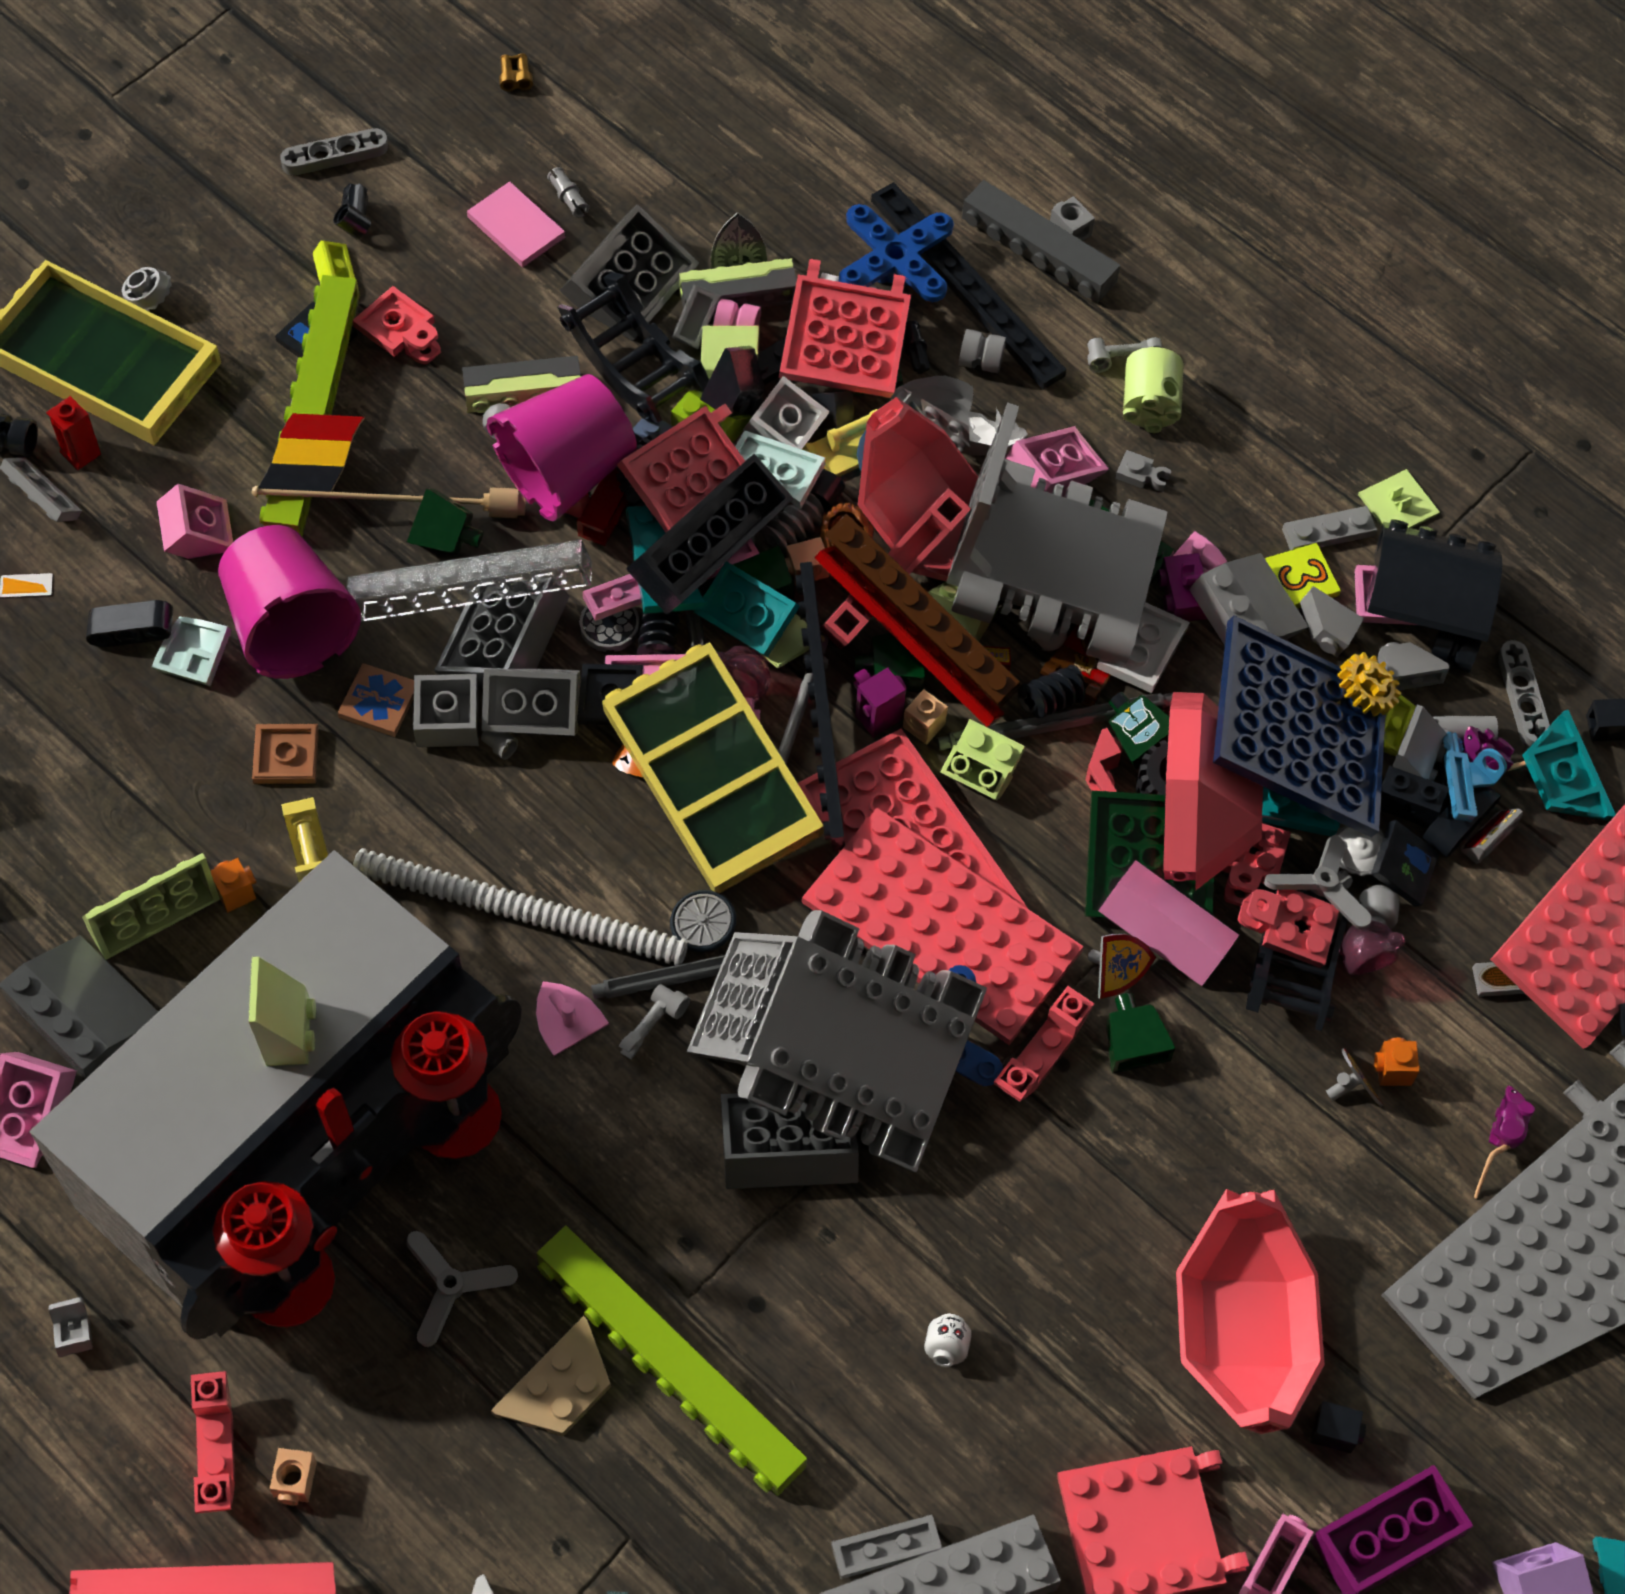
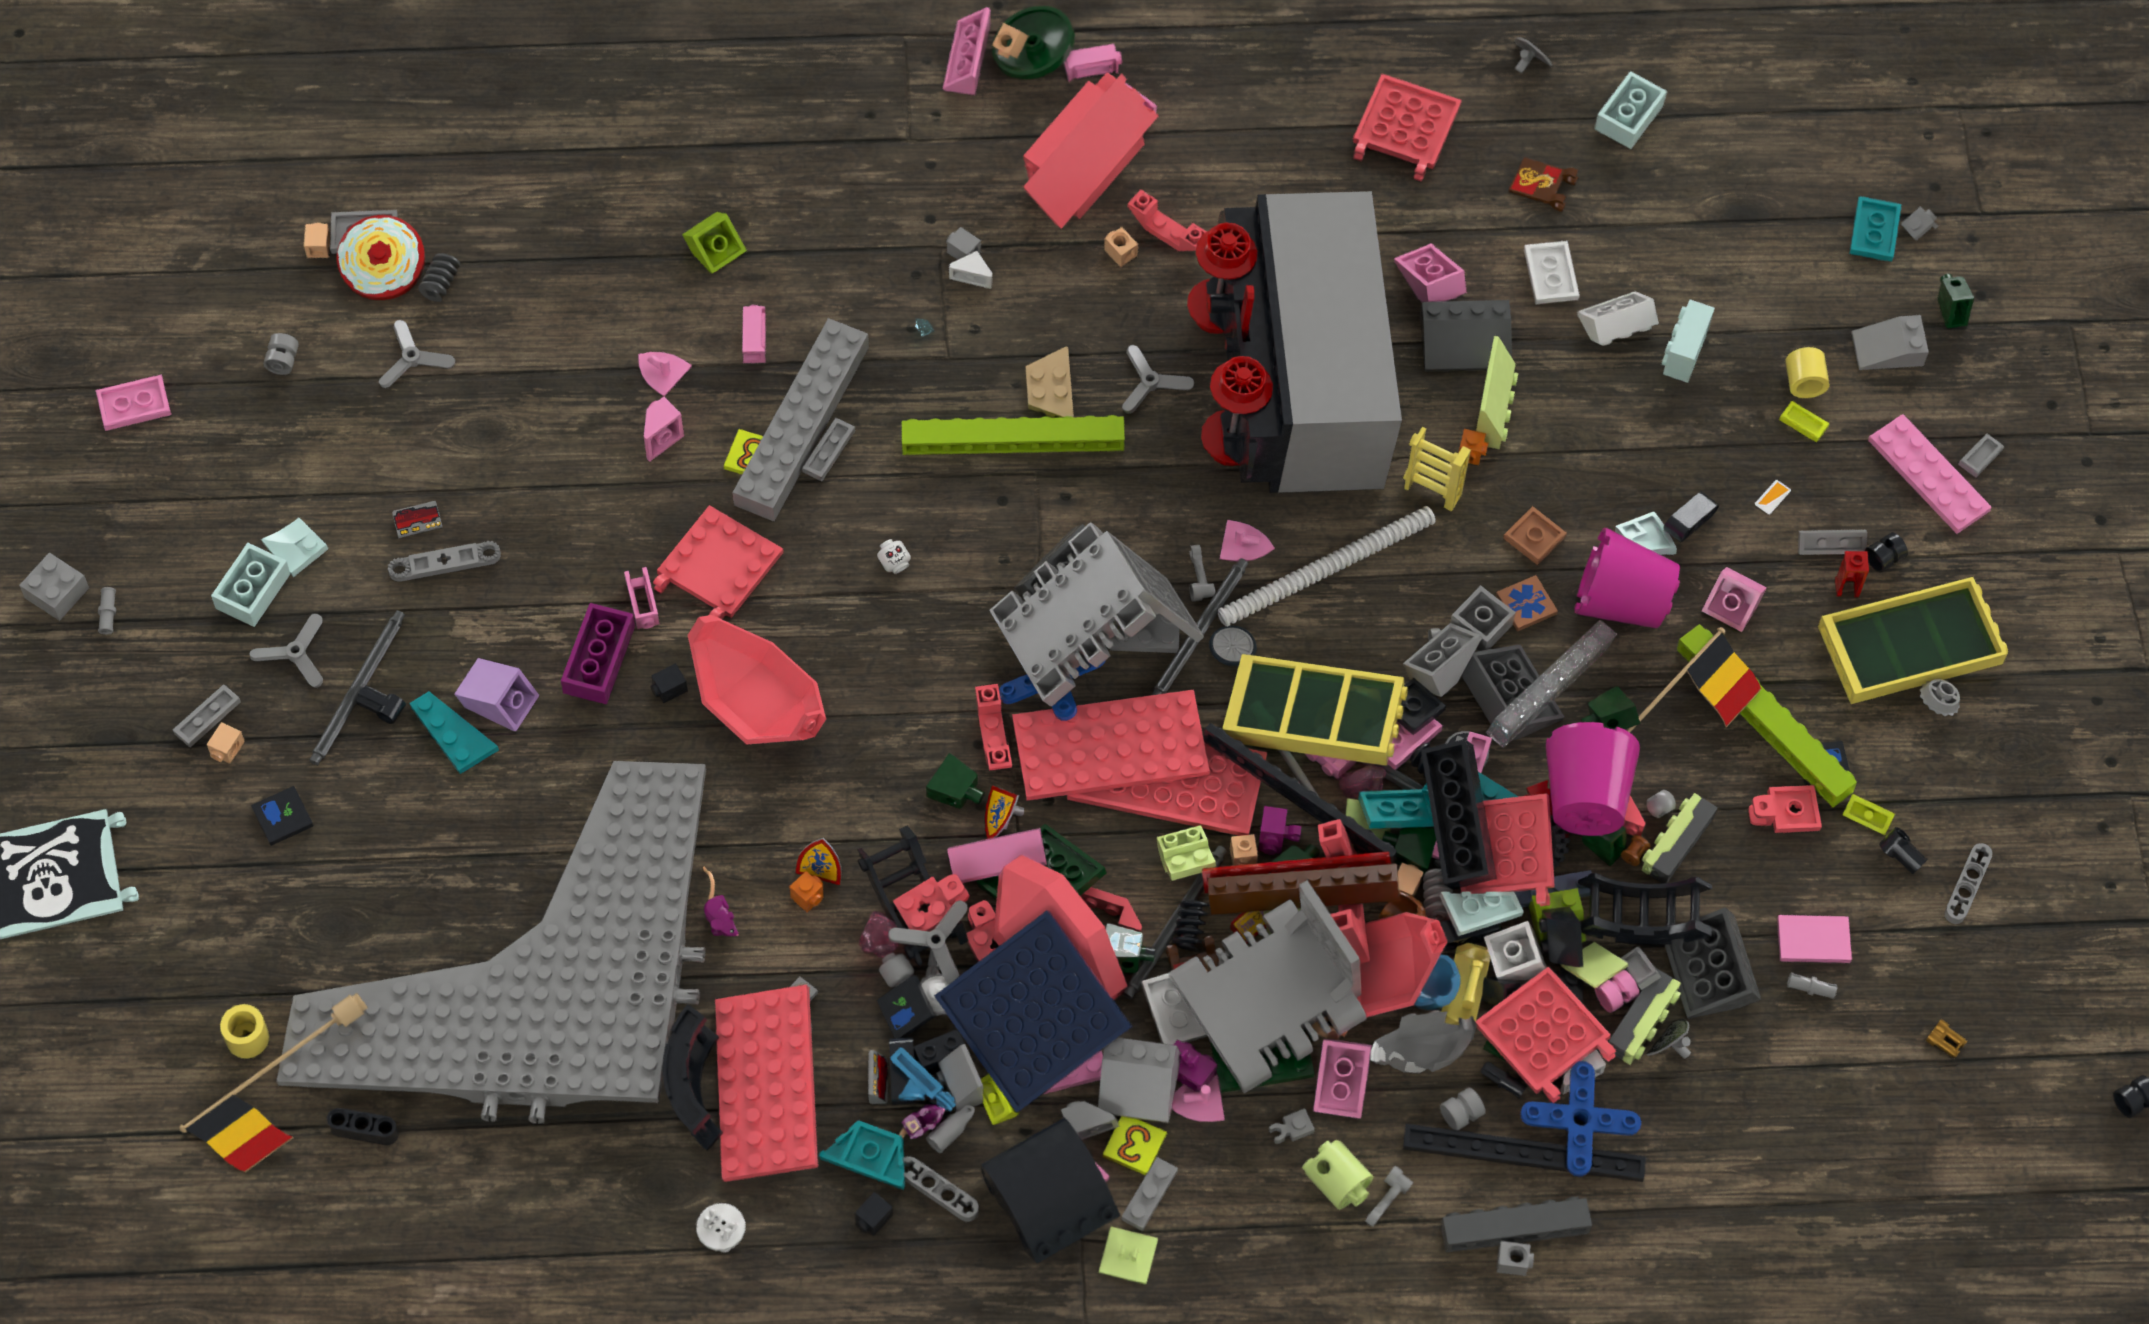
camera: 135 degrees right, 0 degrees up
yellowish green slope [249,957,316,1066] -> none
yellow gear [1338,652,1401,716] -> none
light grey slope [1377,642,1449,690] -> none

